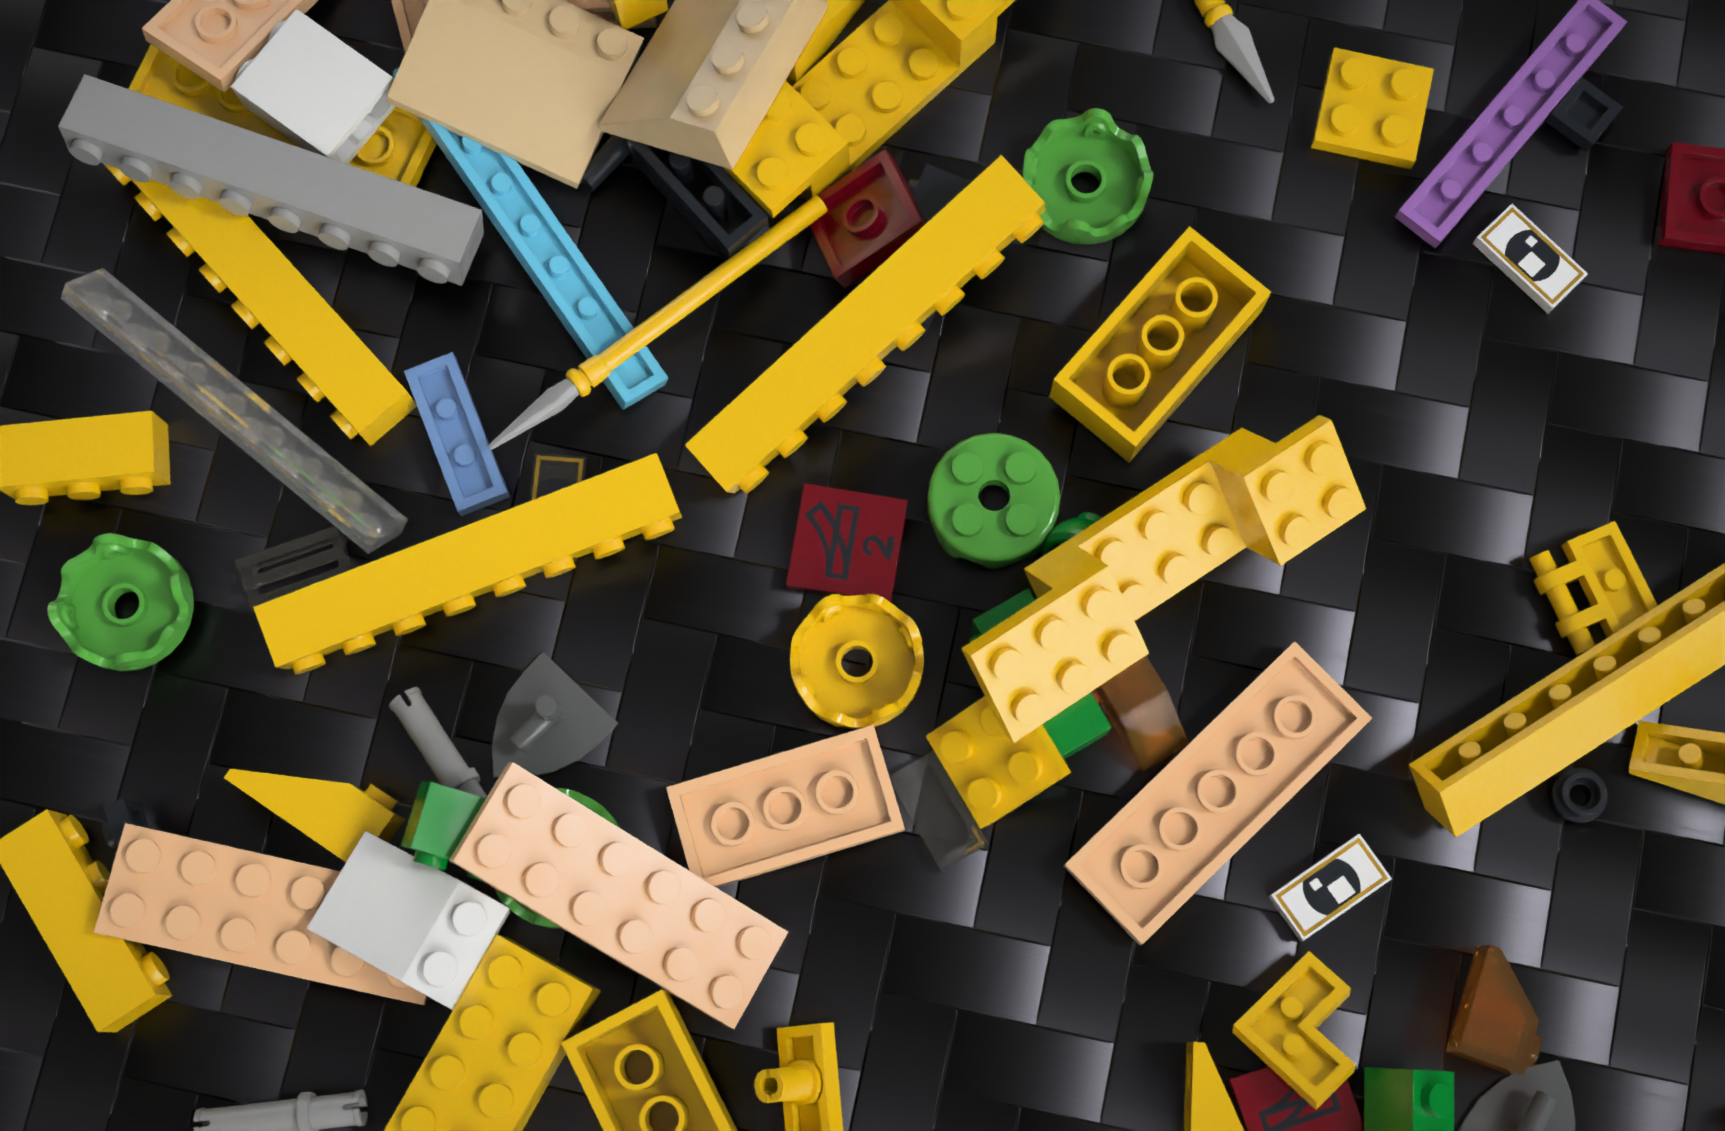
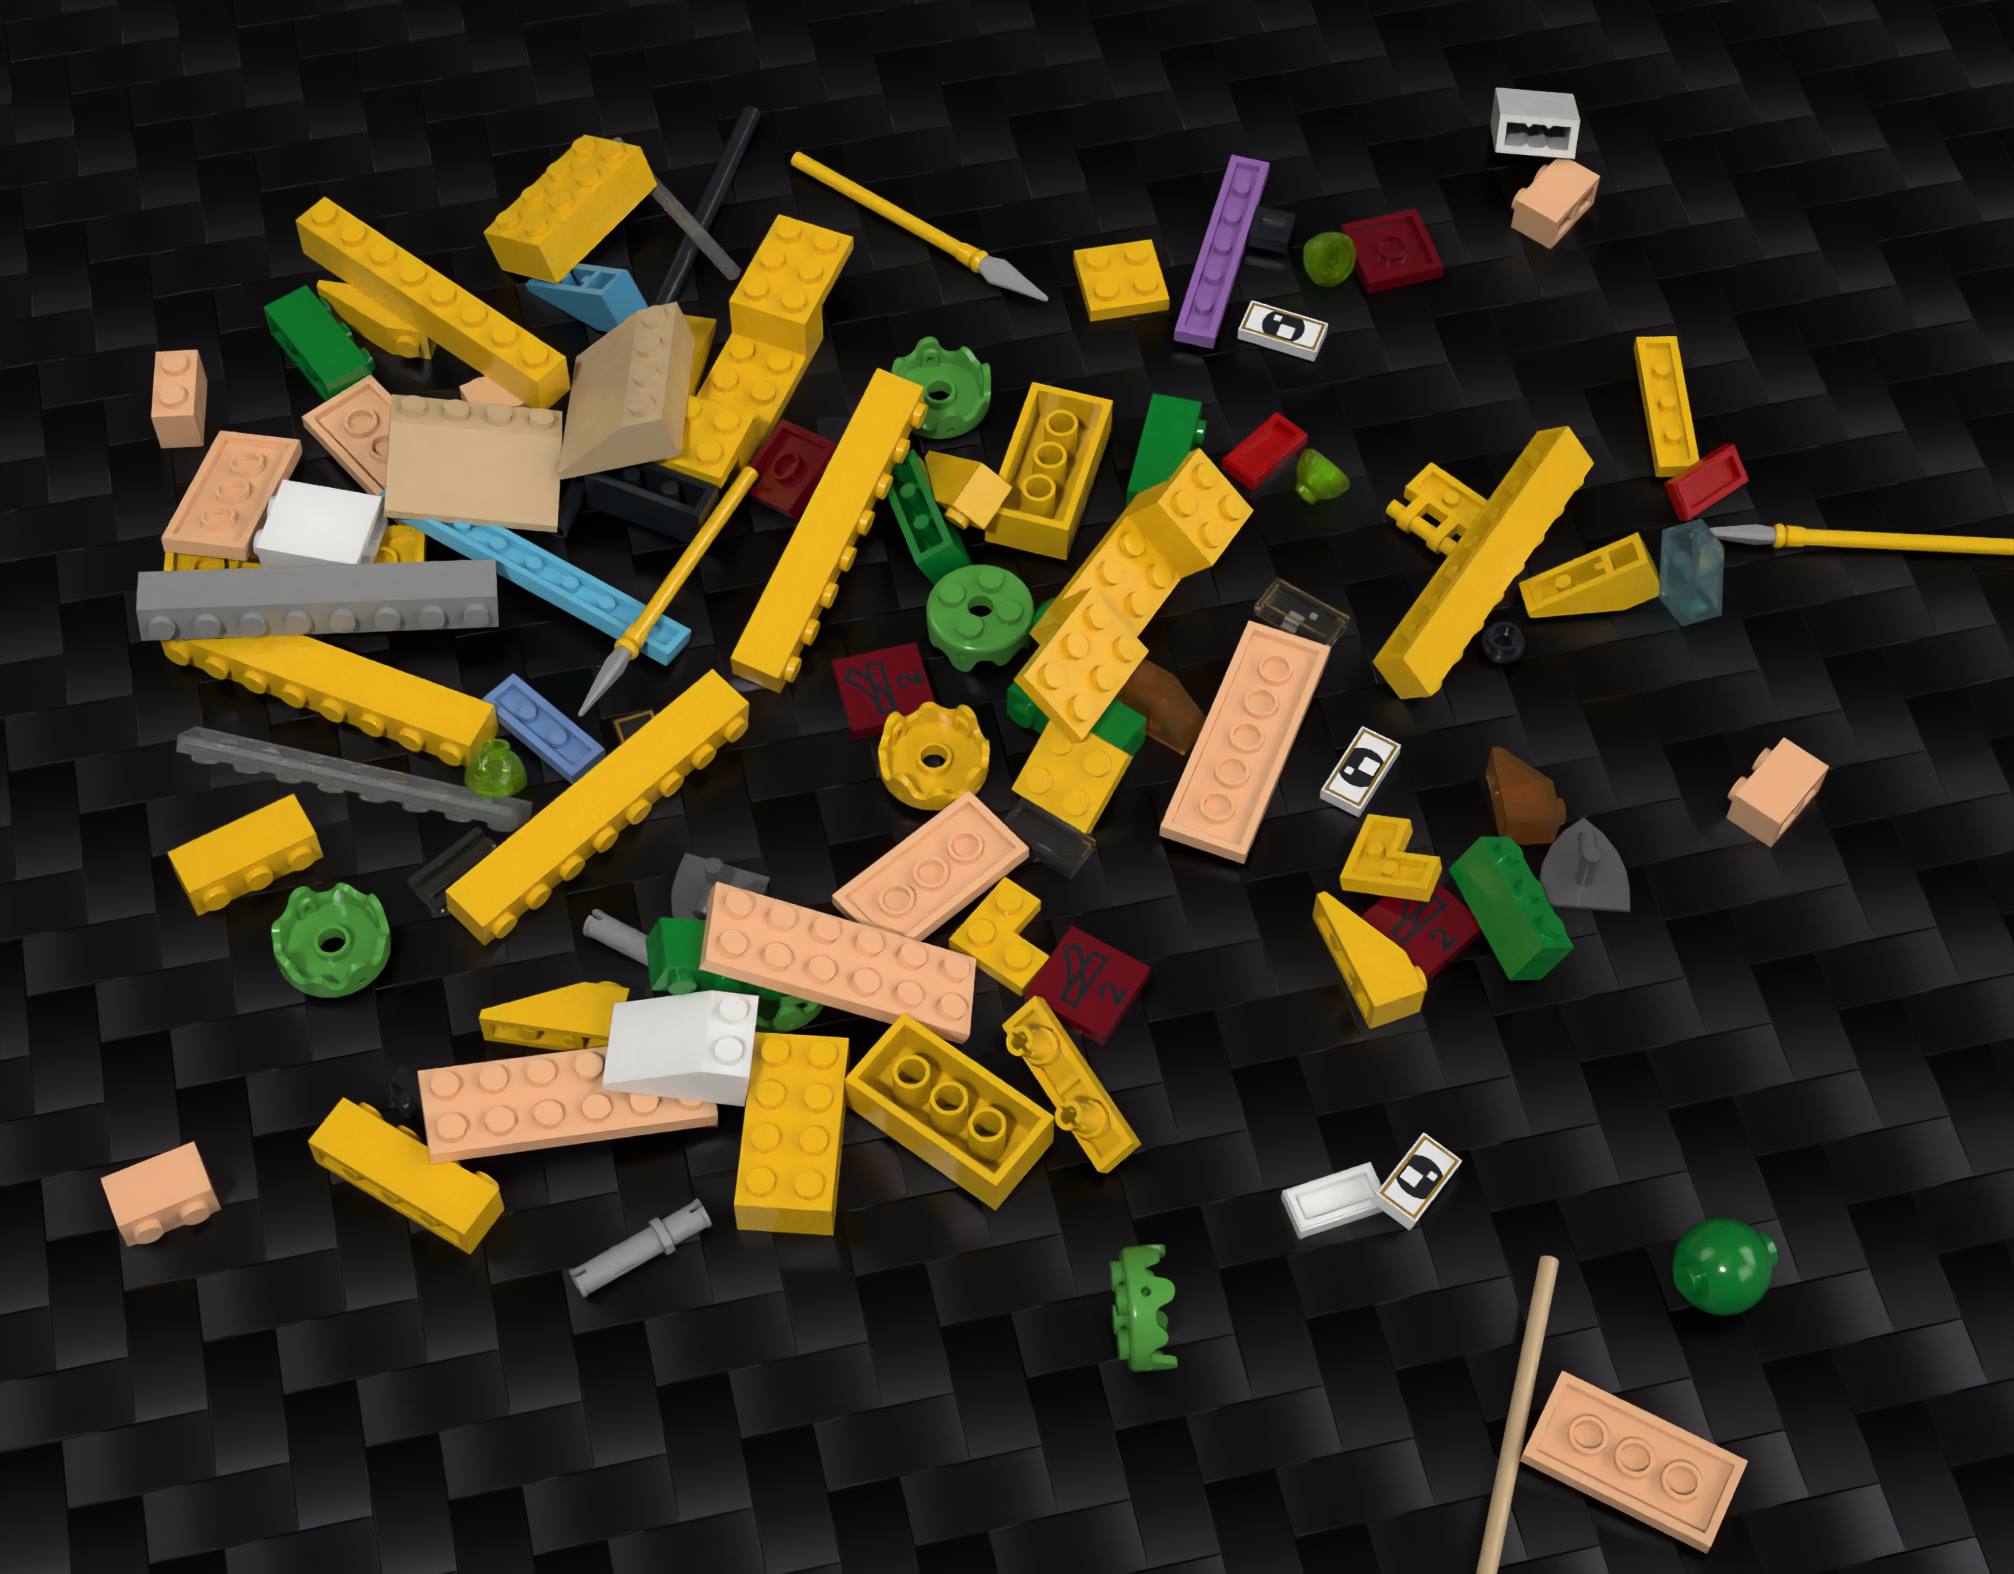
camera: 30 degrees left, 20 degrees down
none -> clear neon green brick [464,739,527,798]
none -> green brick [887,449,972,586]
none -> yellow slope [925,450,1013,530]
none -> yellow plate [949,877,1050,997]
none -> dark red tile [1024,926,1151,1046]
none -> green brick [1126,393,1207,508]
none -> red tile [1221,412,1308,491]
none -> clear smoke tile [1253,577,1350,648]
none -> clear neon green brick [1294,448,1350,505]
none -> clear neon green brick [1303,231,1356,287]

